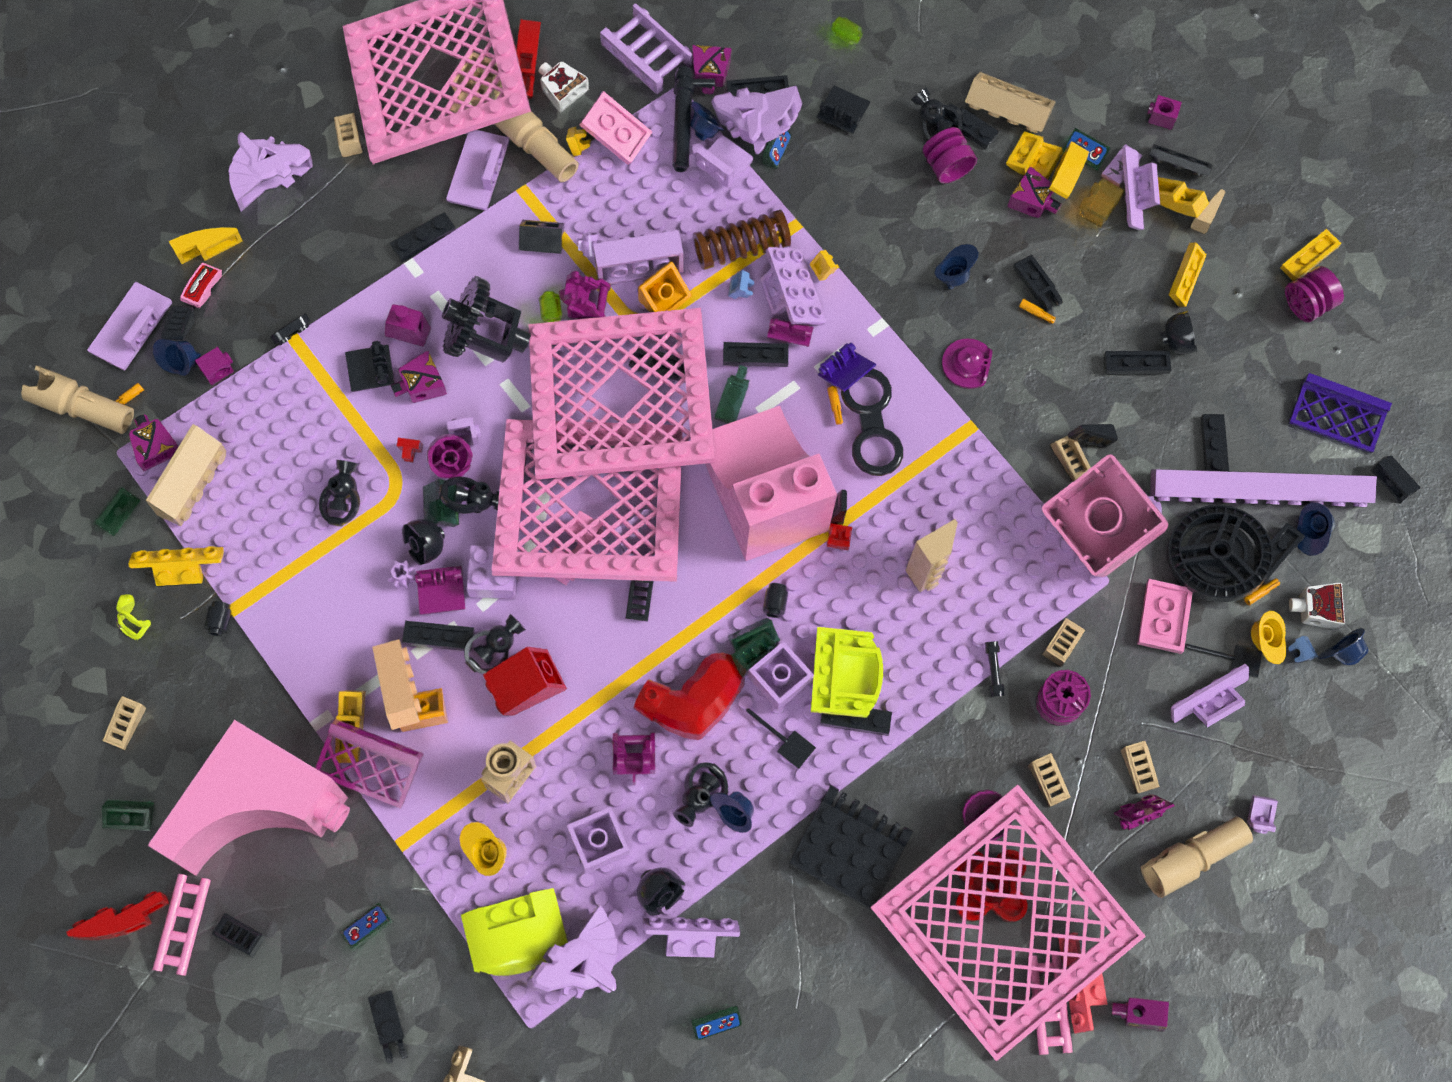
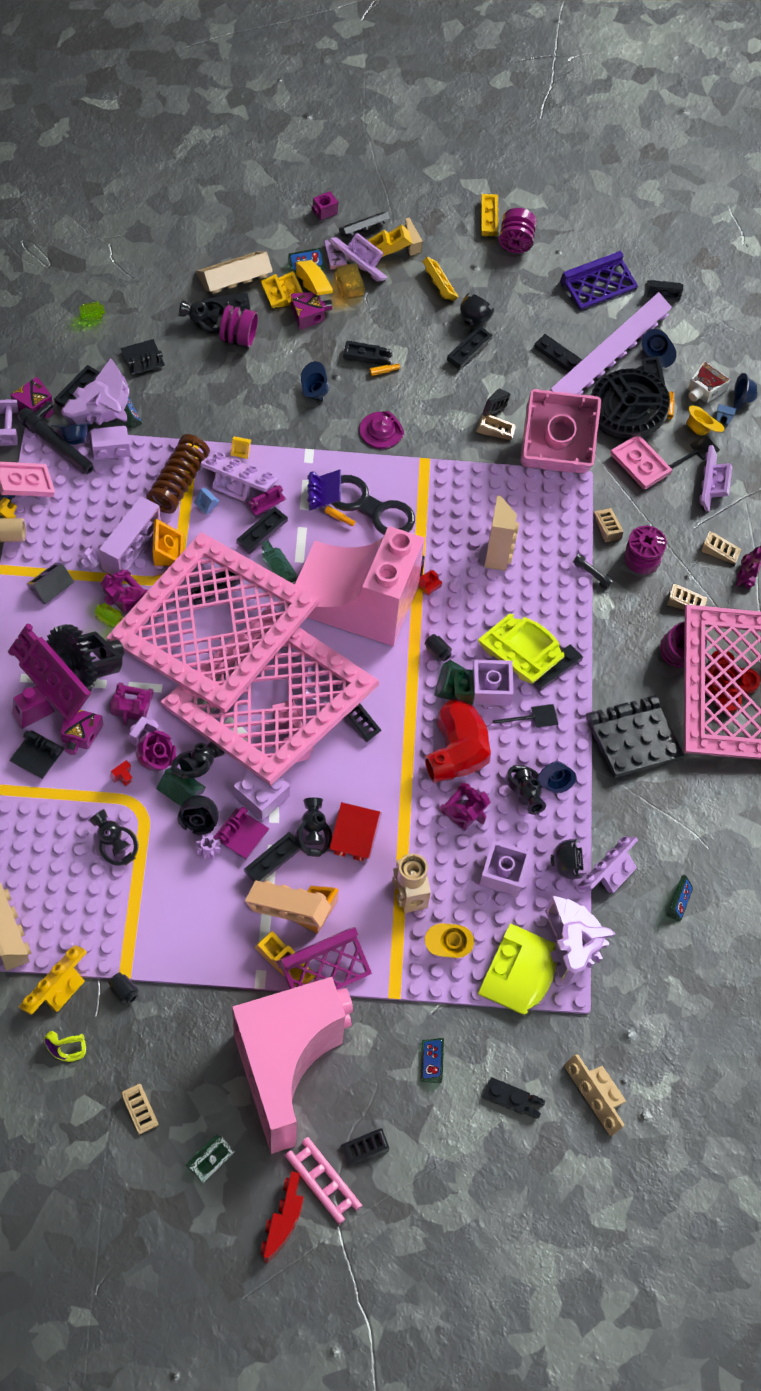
camera: 50 degrees left, 10 degrees down
none -> magenta hinge [8,623,91,721]
none -> magenta piece [110,682,154,726]

